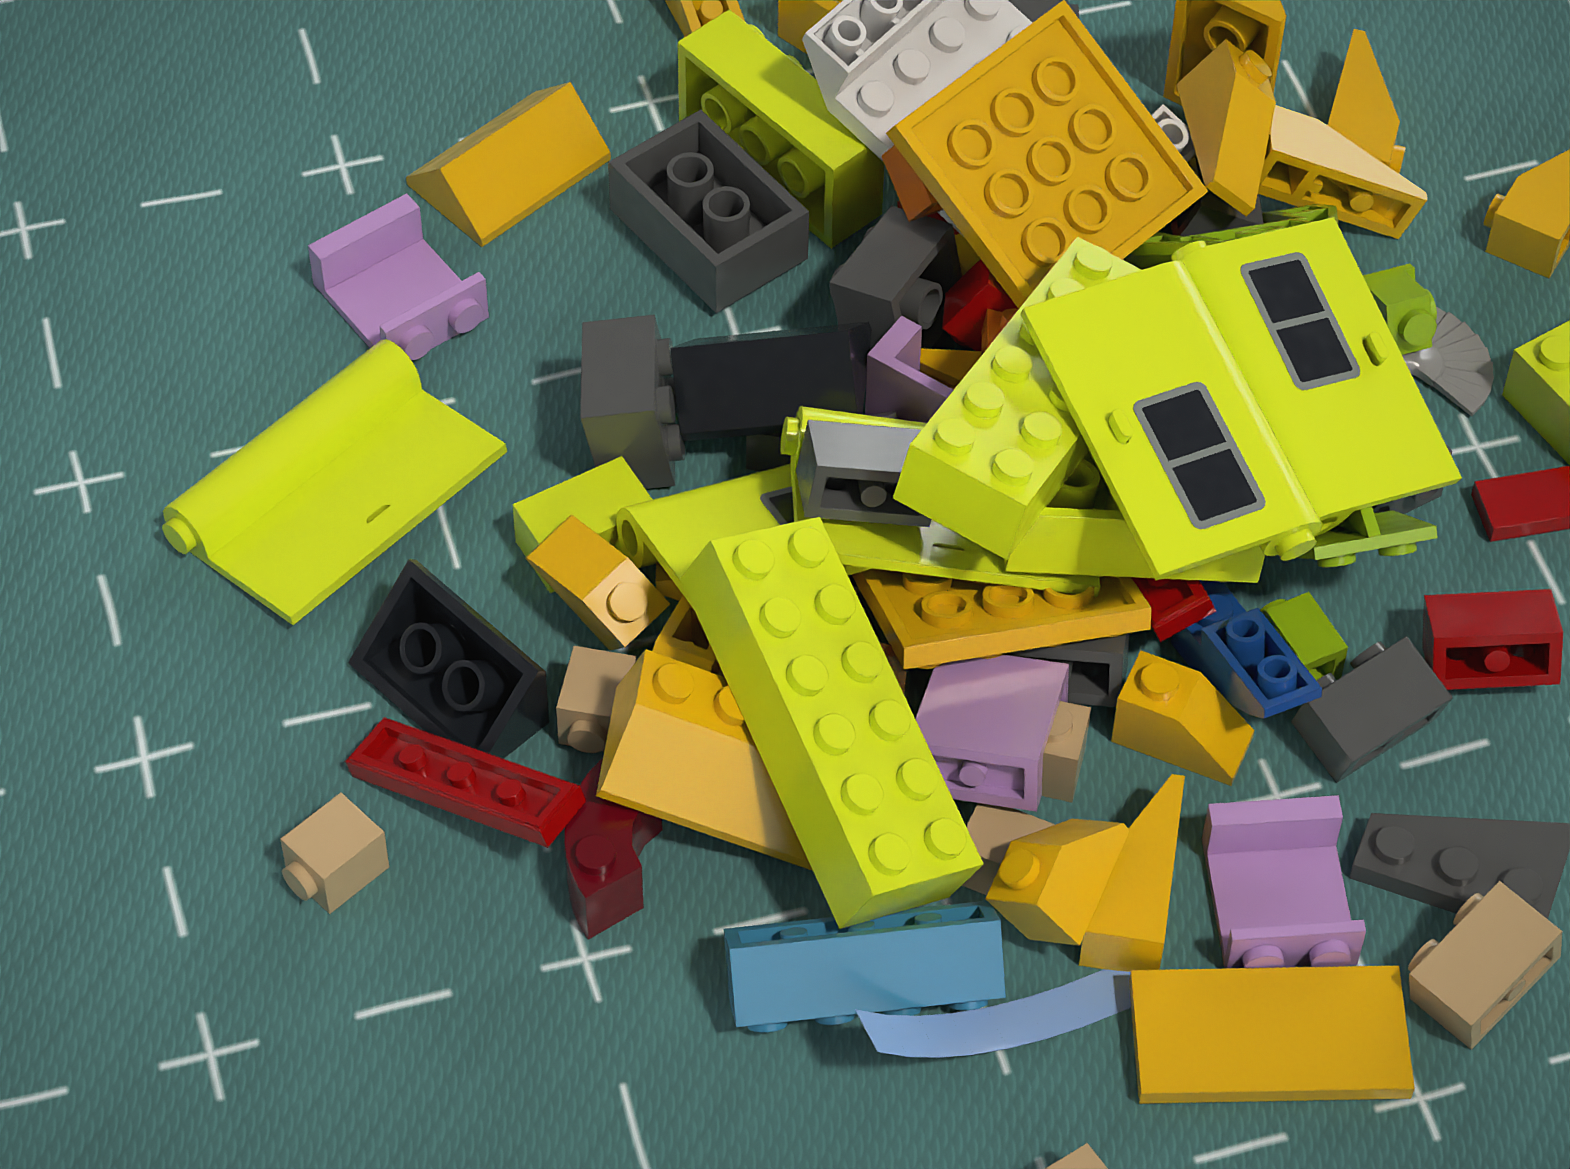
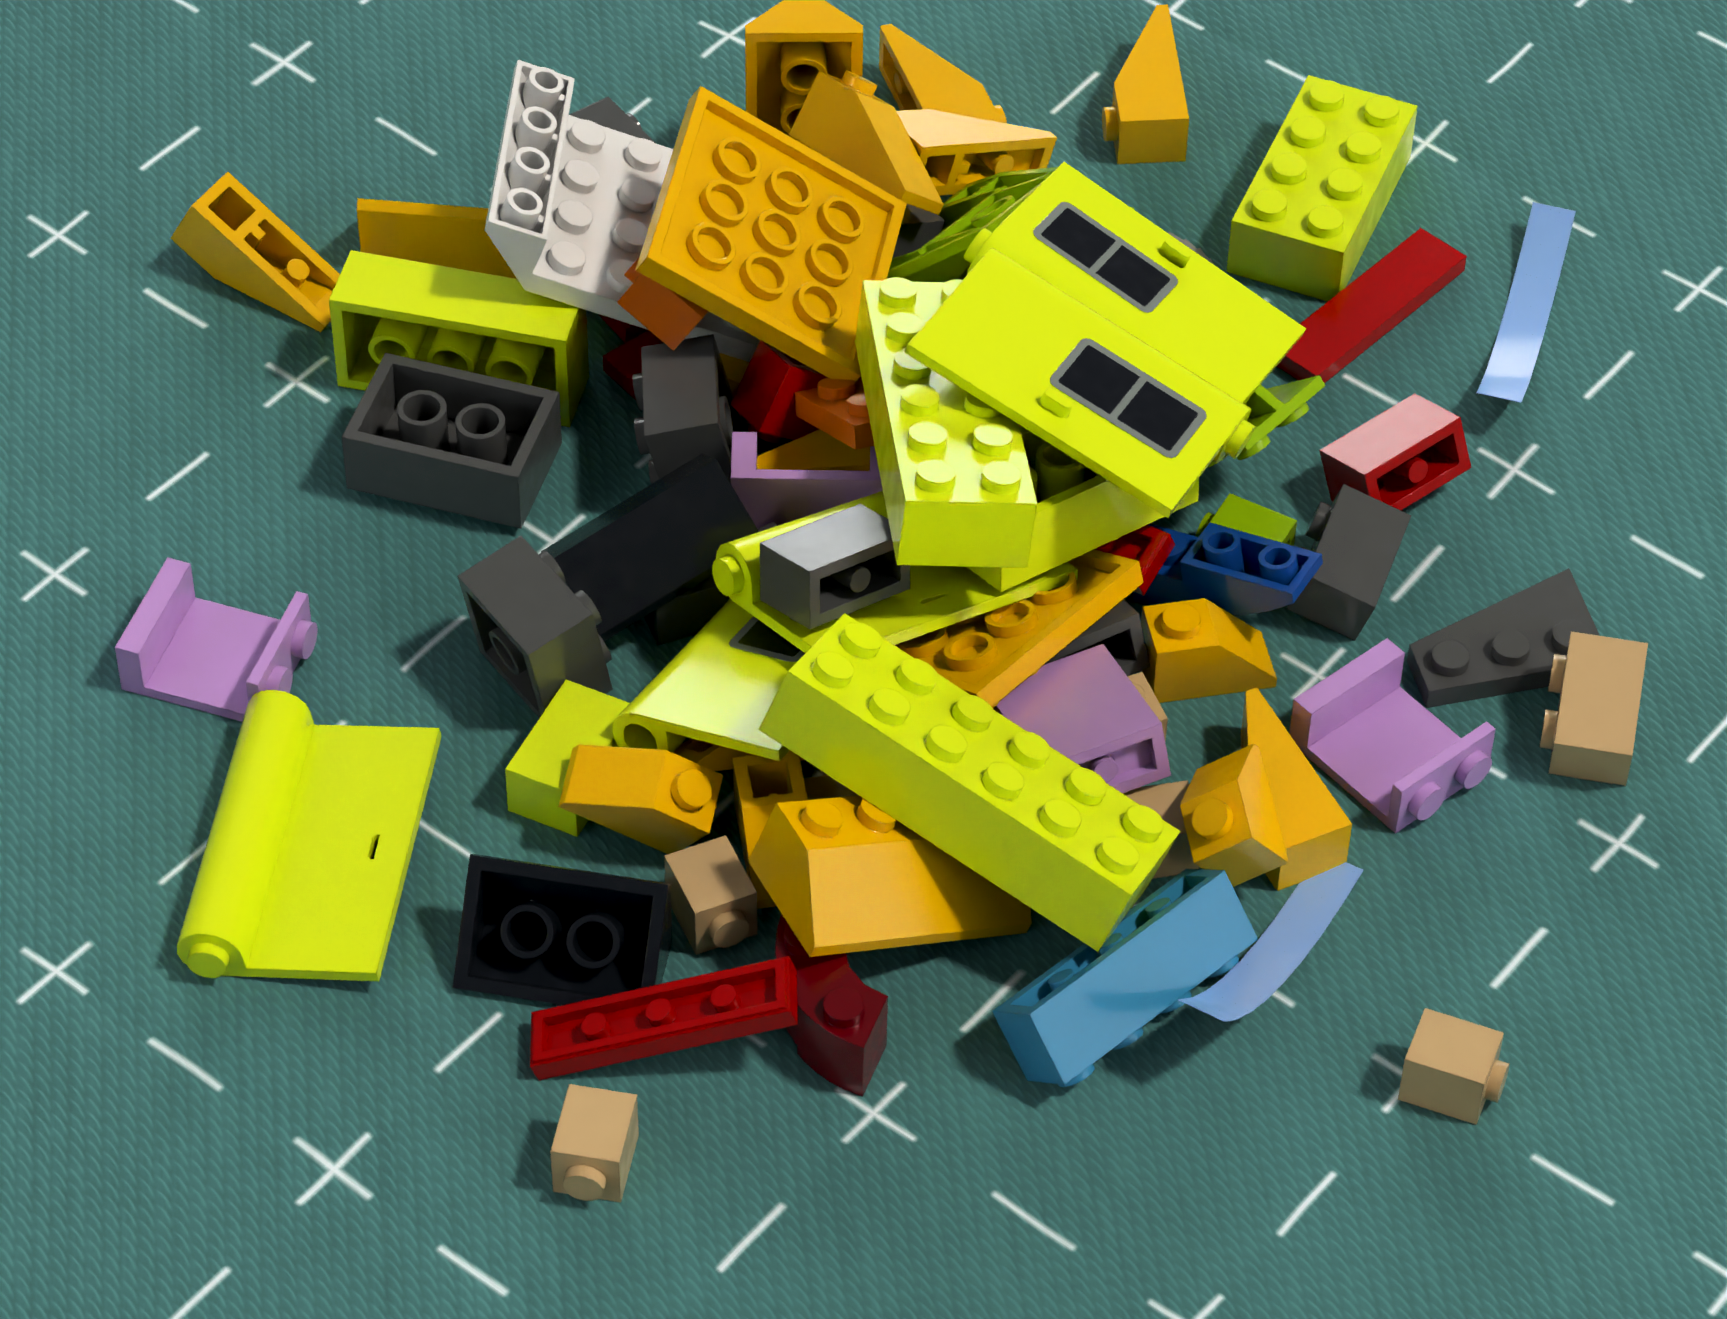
camera: 35 degrees left, 5 degrees down
yellow slope [406,82,611,247] -> none
yellow tile [1129,965,1415,1104] -> none

